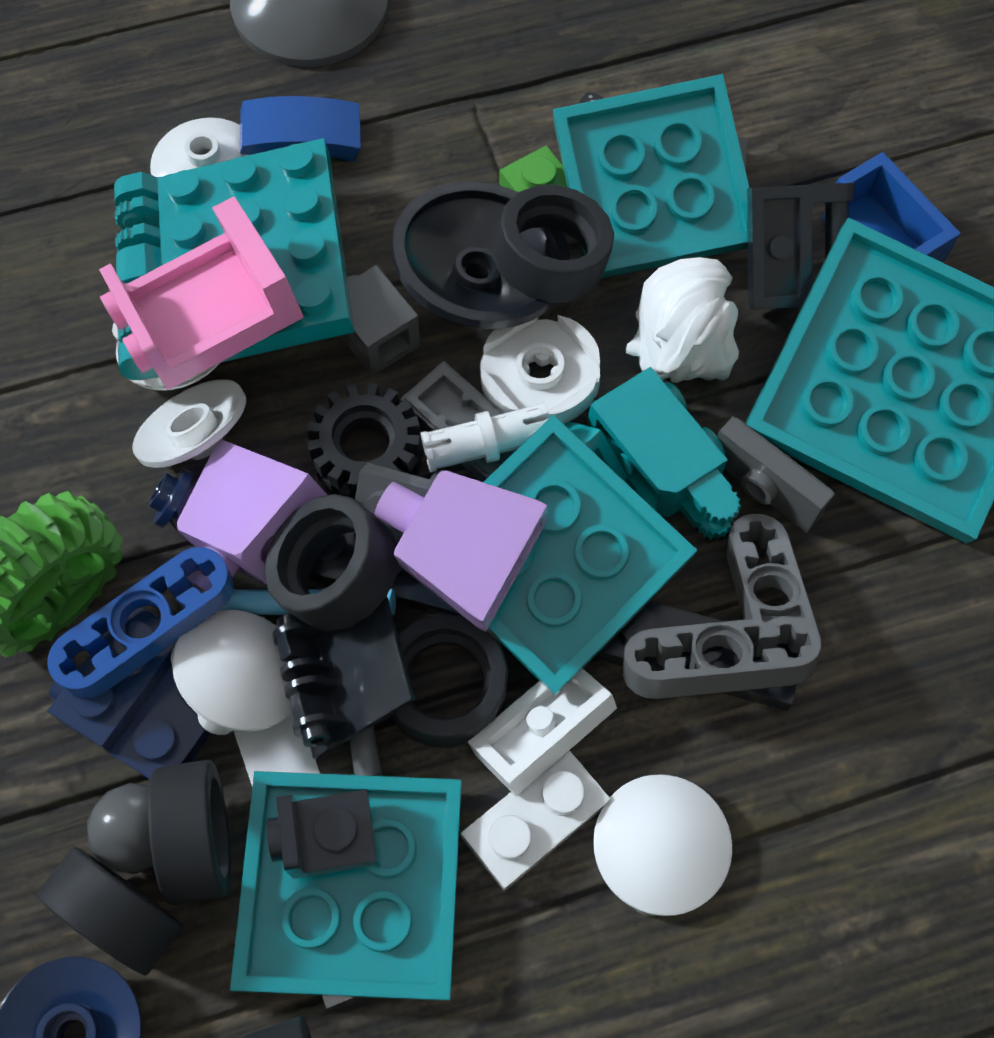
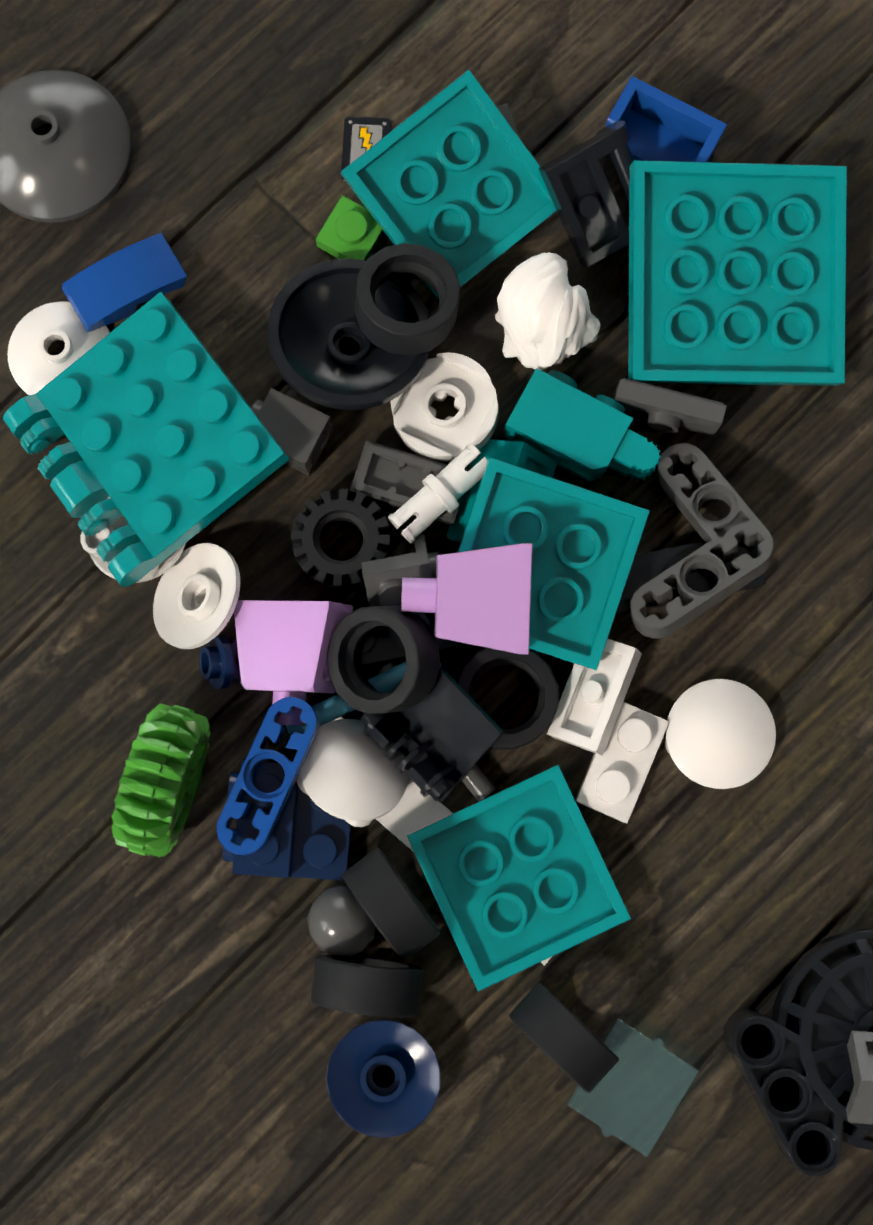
camera: 25 degrees left, 15 degrees up
bright pink panel [99,196,304,390] -> none
black bracket [267,789,379,879] -> none

